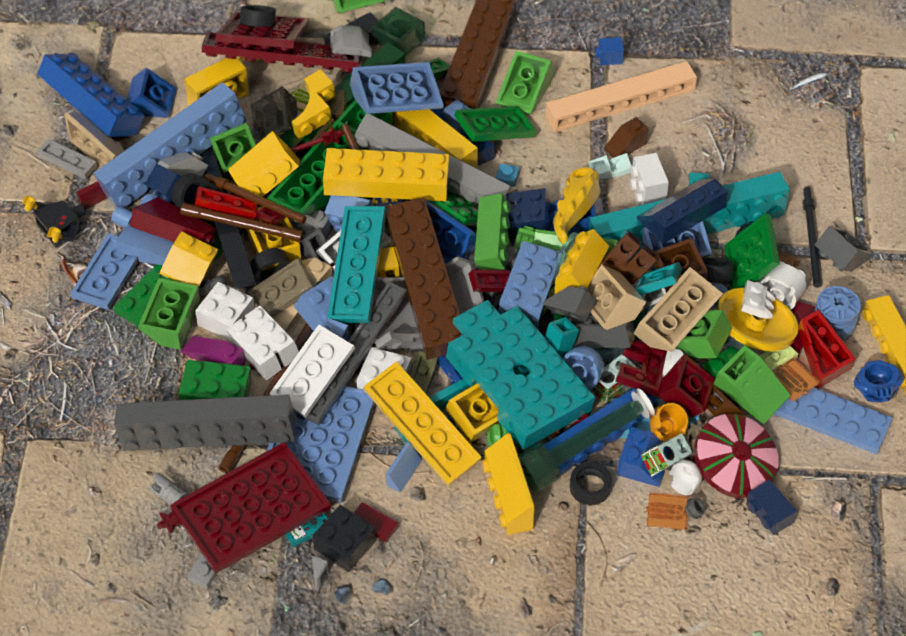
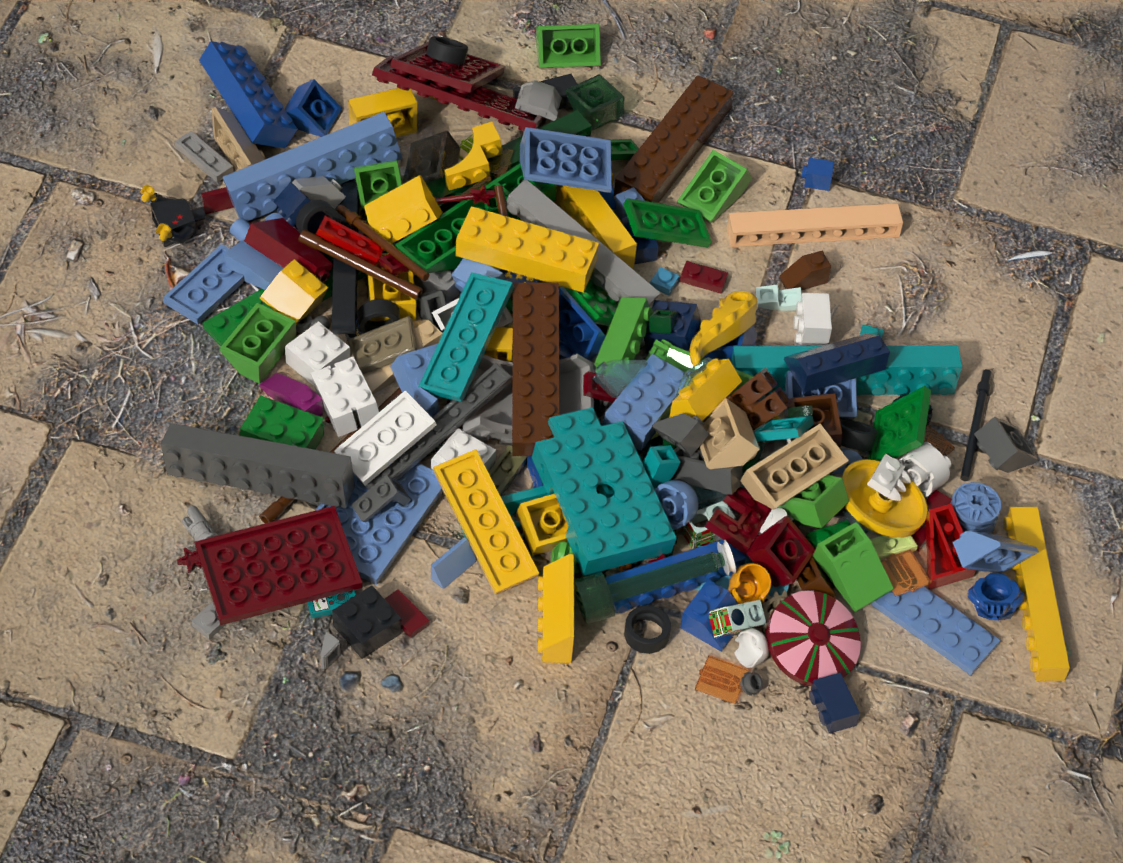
camera: 10 degrees right, 0 degrees up
none -> dark grey bracket [352,475,411,522]
none -> clear light blue slope [592,360,648,397]
none -> dark green slope [649,309,678,334]
none -> dark red plate [679,261,728,294]
none -> clear green tile [787,405,813,418]
none -> medium blue slope [953,530,1039,574]

